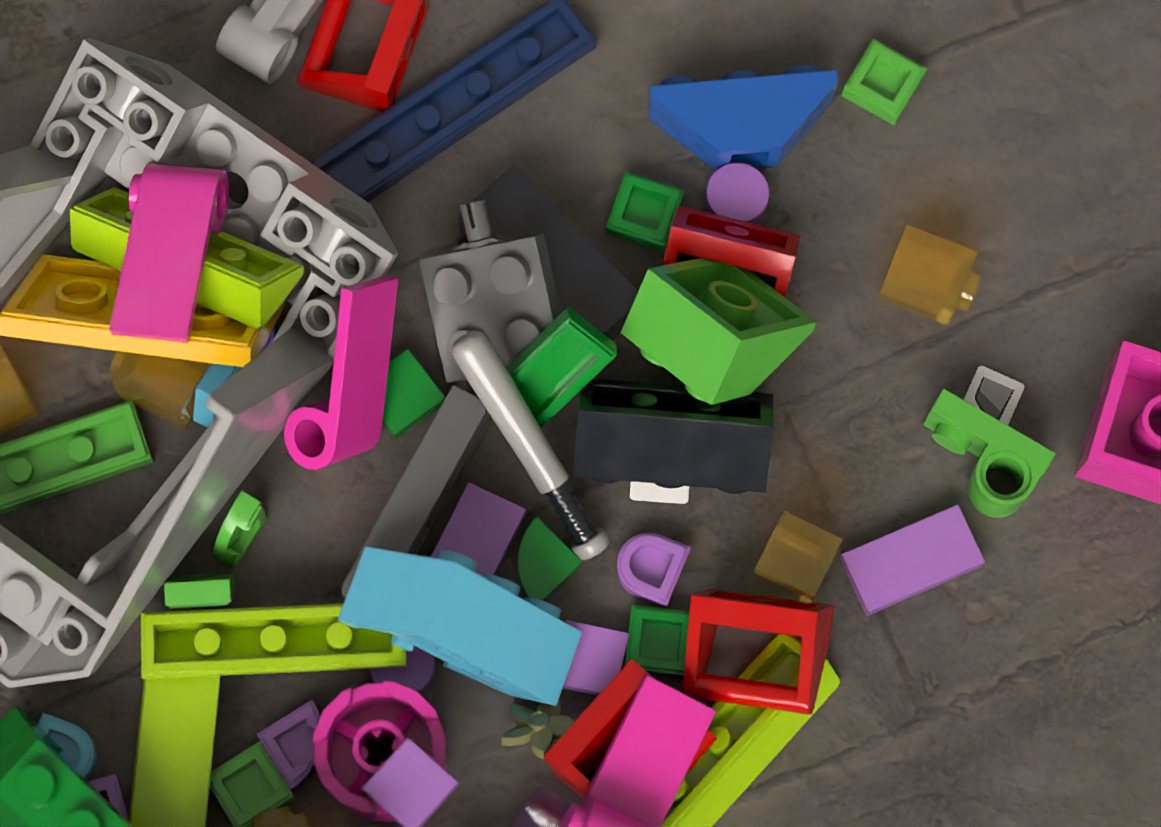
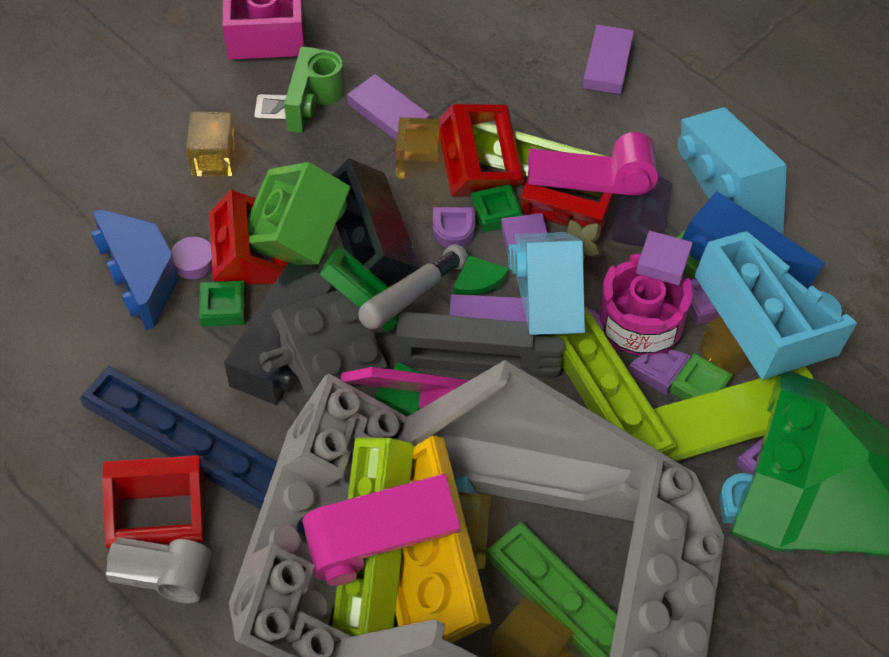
camera: 110 degrees left, 20 degrees down
bright green tile [841,39,927,126] -> none

